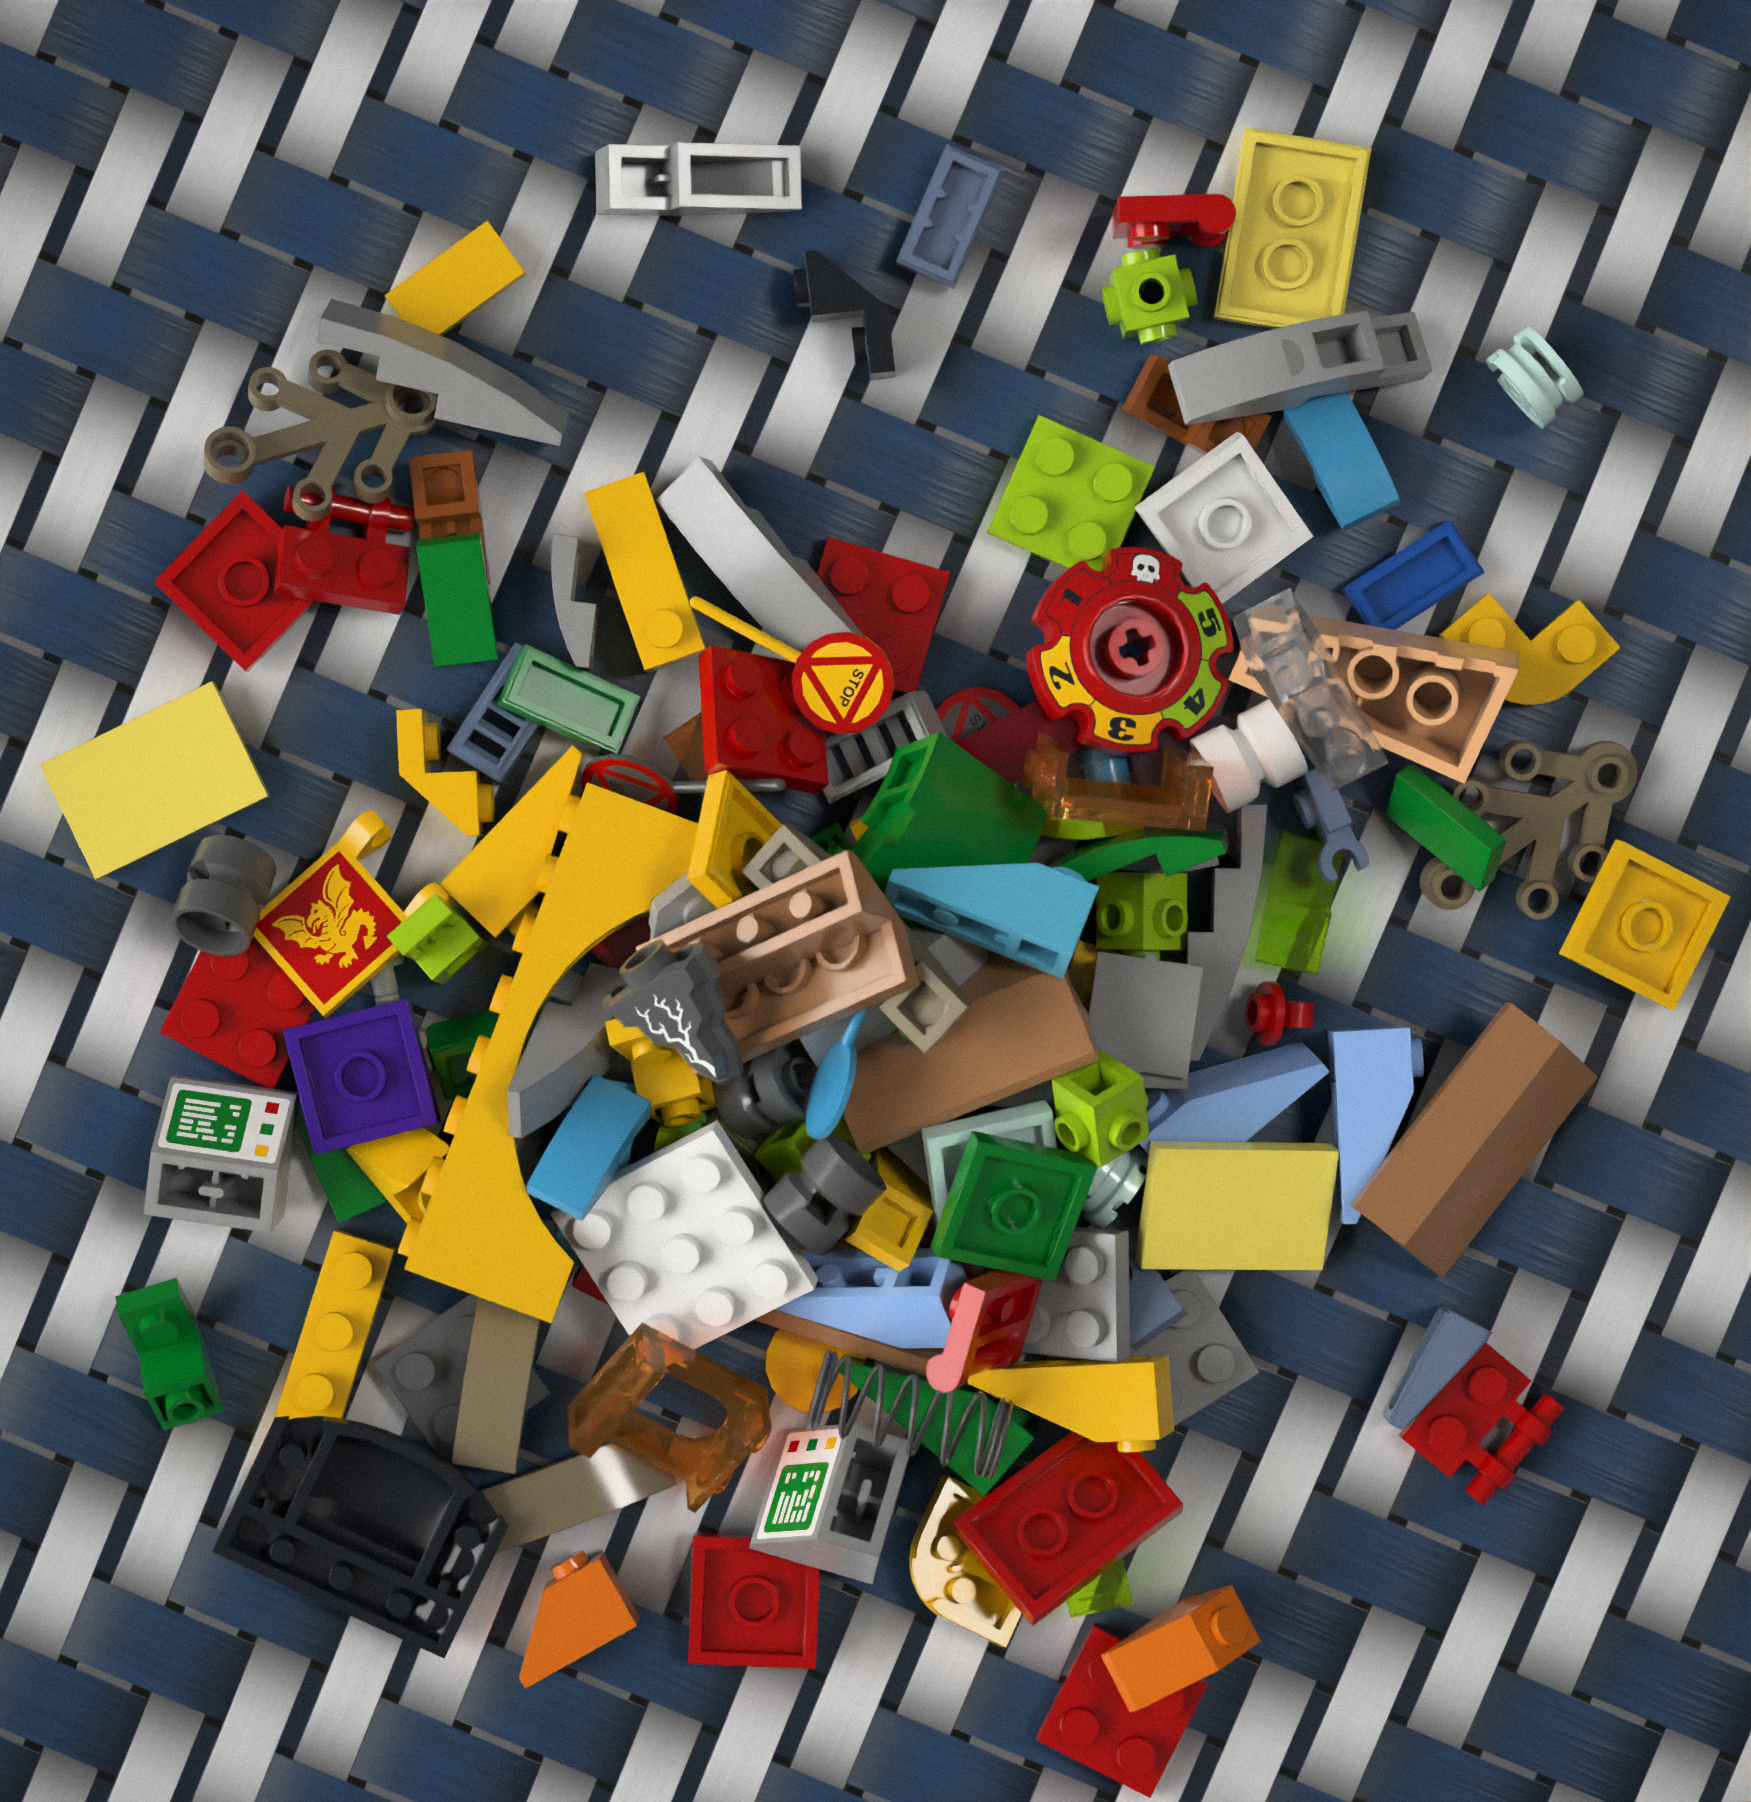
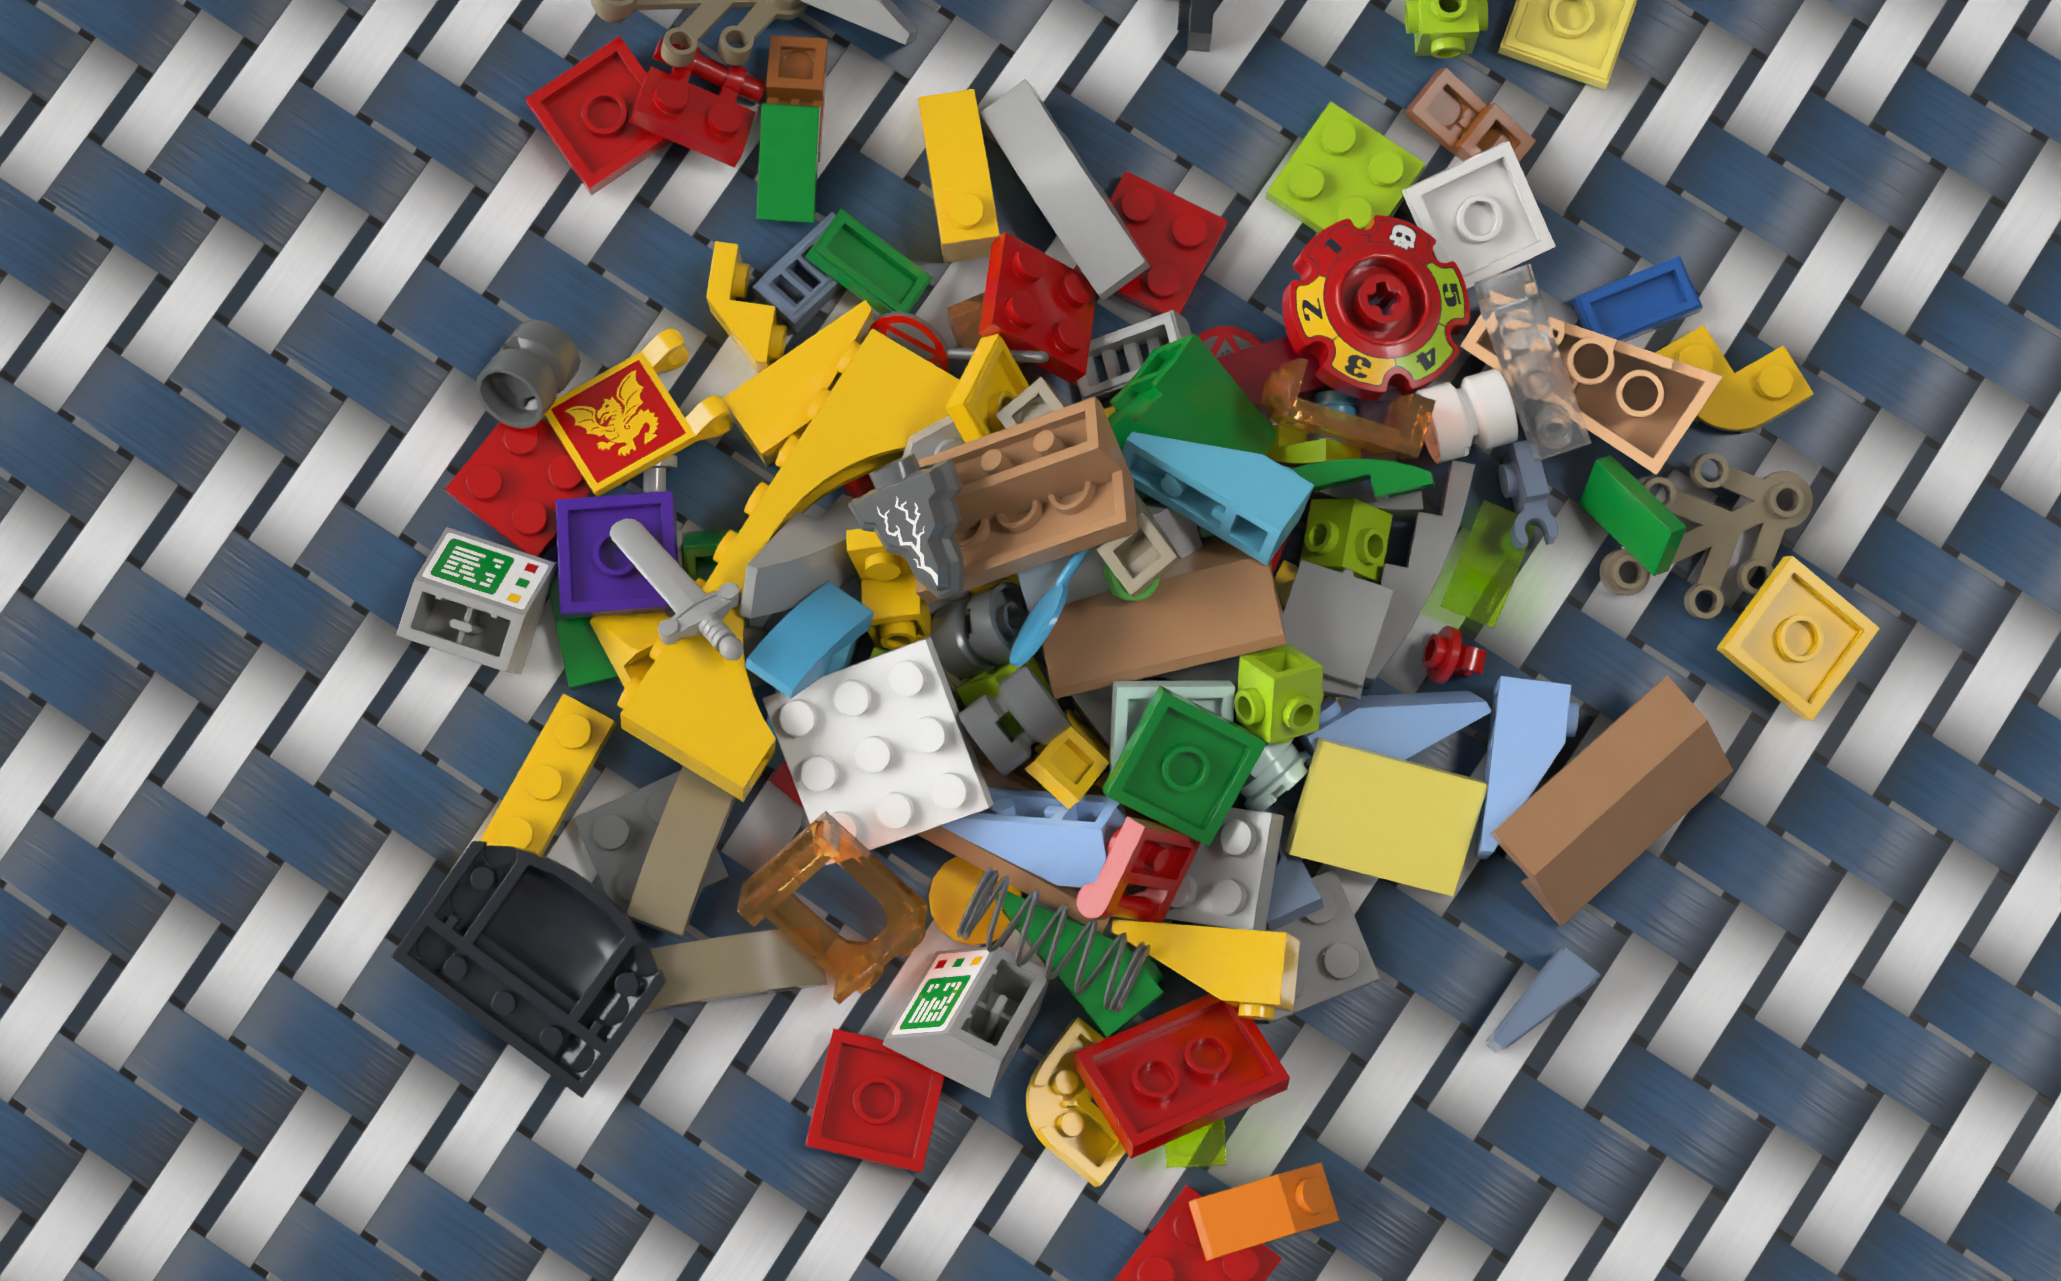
camera: 10 degrees right, 10 degrees down
light yellow tile [40,681,270,880] -> none
green slope [115,1278,224,1431] -> none
lime slope [387,893,490,985] -> none
orange slope [519,1549,640,1689] -> none
light grey slope [551,534,600,670] -> none
piece [690,596,894,734] -> none
light grey slope [1168,310,1432,425] -> none
dark azure slope [1283,392,1400,531] -> none
red plate [1399,1343,1565,1506] -> none
light aqua wheel [1486,326,1584,428] -> none
none -> light grey sword [609,518,743,661]

